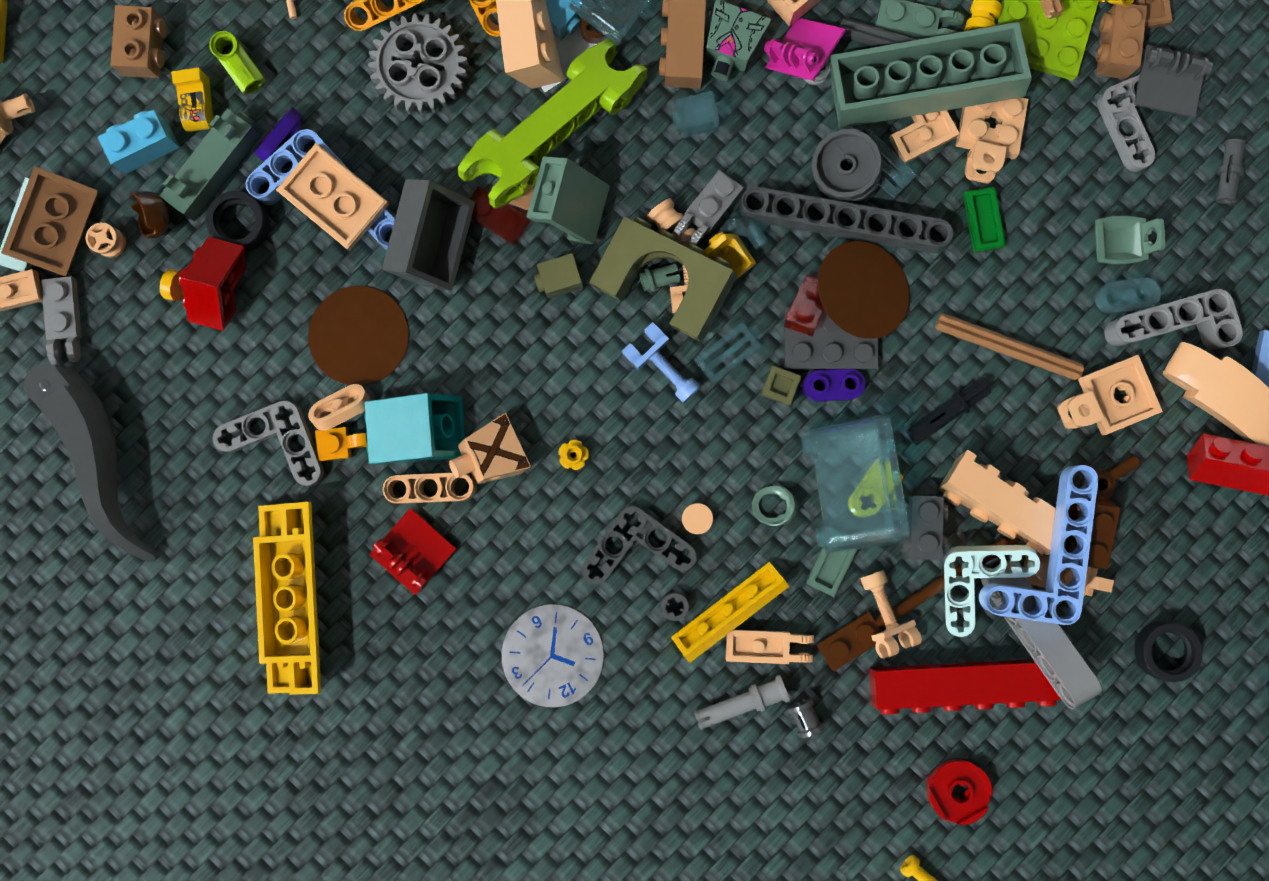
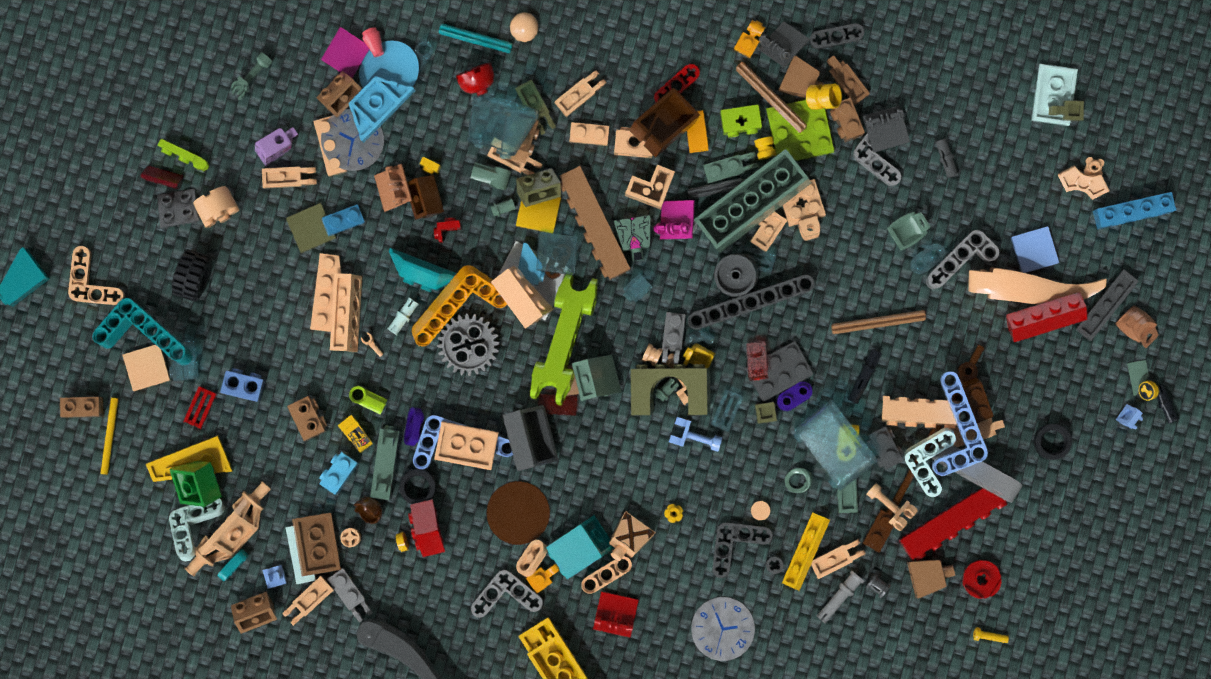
camera: 30 degrees left, 0 degrees up
olive brick [534,253,583,299] -> none
reddish brown sticker [818,241,909,339] -> none
green tile [963,187,1006,253] -> none
light nougat plate [1057,355,1163,435] -> none
none -> medium nougat torso [907,560,955,598]

